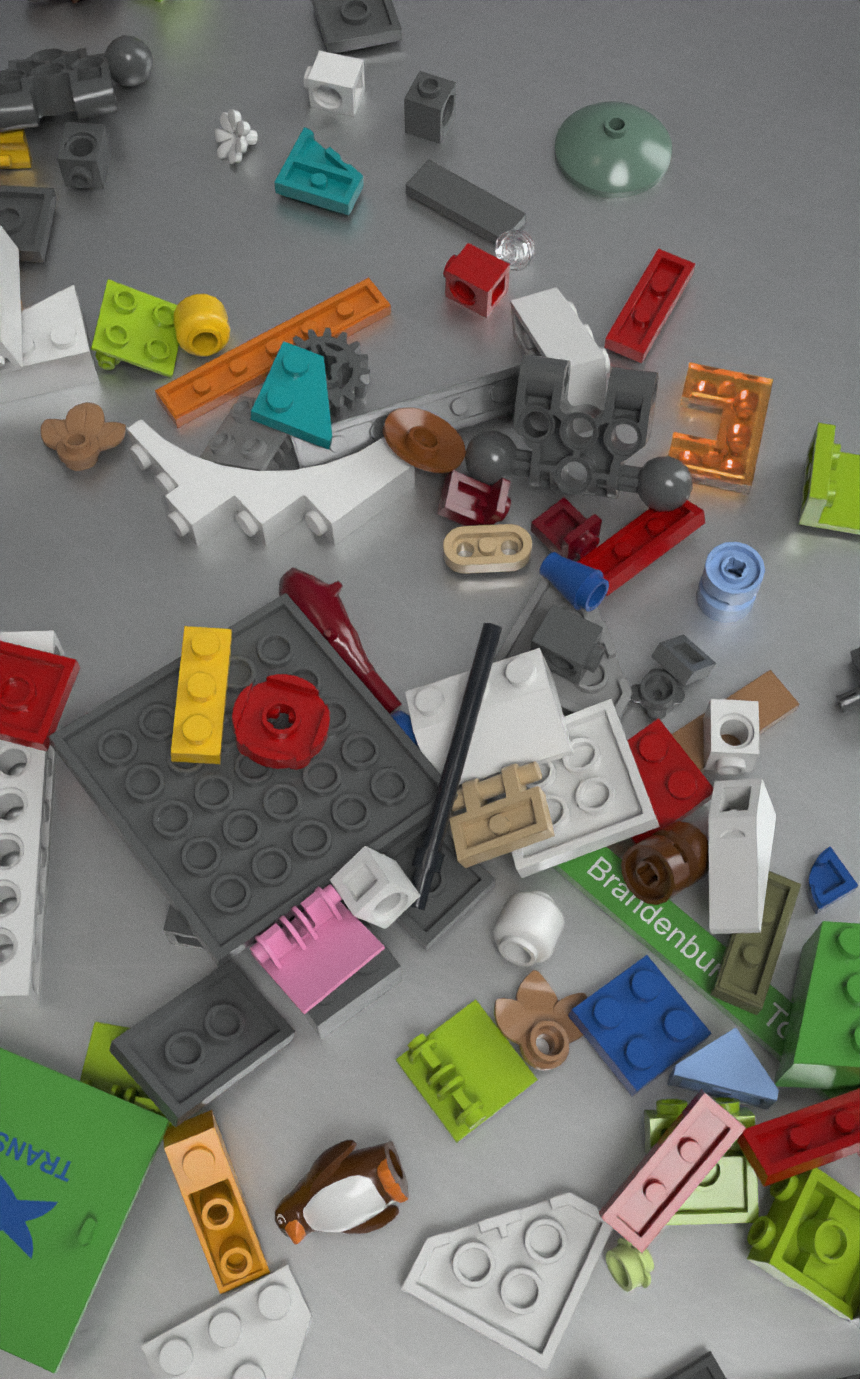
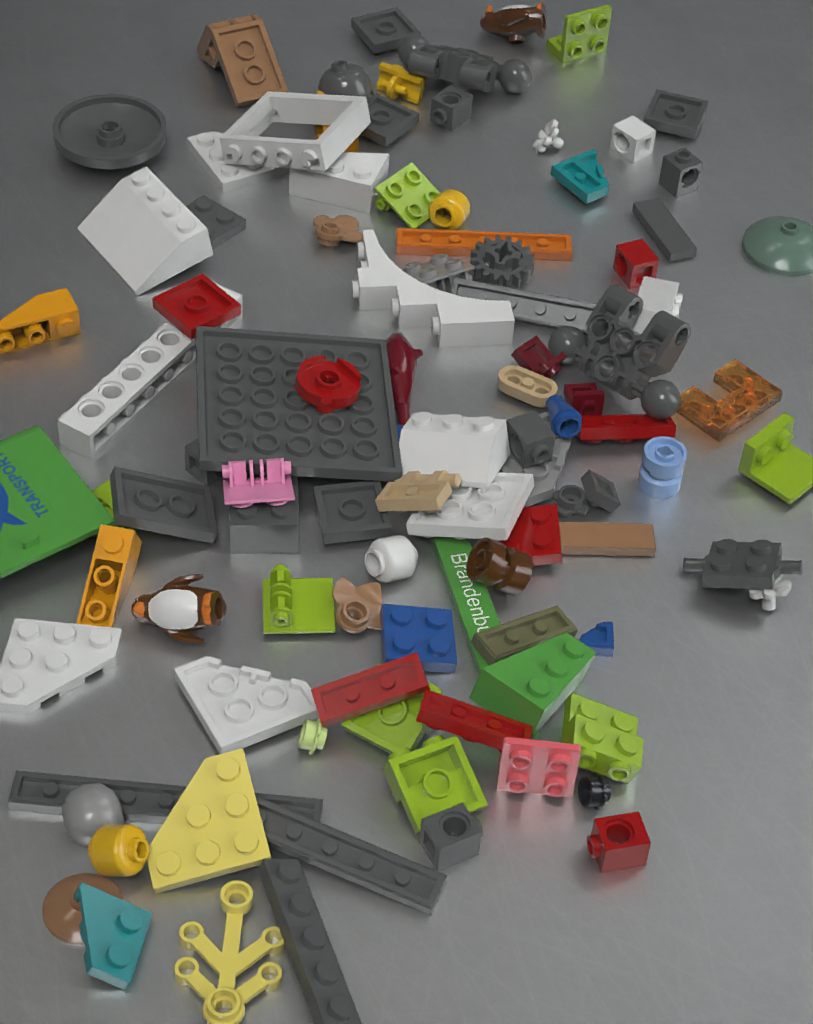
camera: 30 degrees right, 20 degrees down
yellow plate [171,626,232,764] -> none
teal wing [250,341,332,450] -> none
white brick [330,846,421,929] -> none
dark orange dish [383,407,466,473] -> none
black bar [410,623,502,911] -> none
clear plate [496,230,535,271] -> none
red plate [604,248,696,364] -> none
light blue slope [667,1027,779,1110] -> none
white brick [703,699,760,776] -> none
white slope [708,778,776,934] -> none

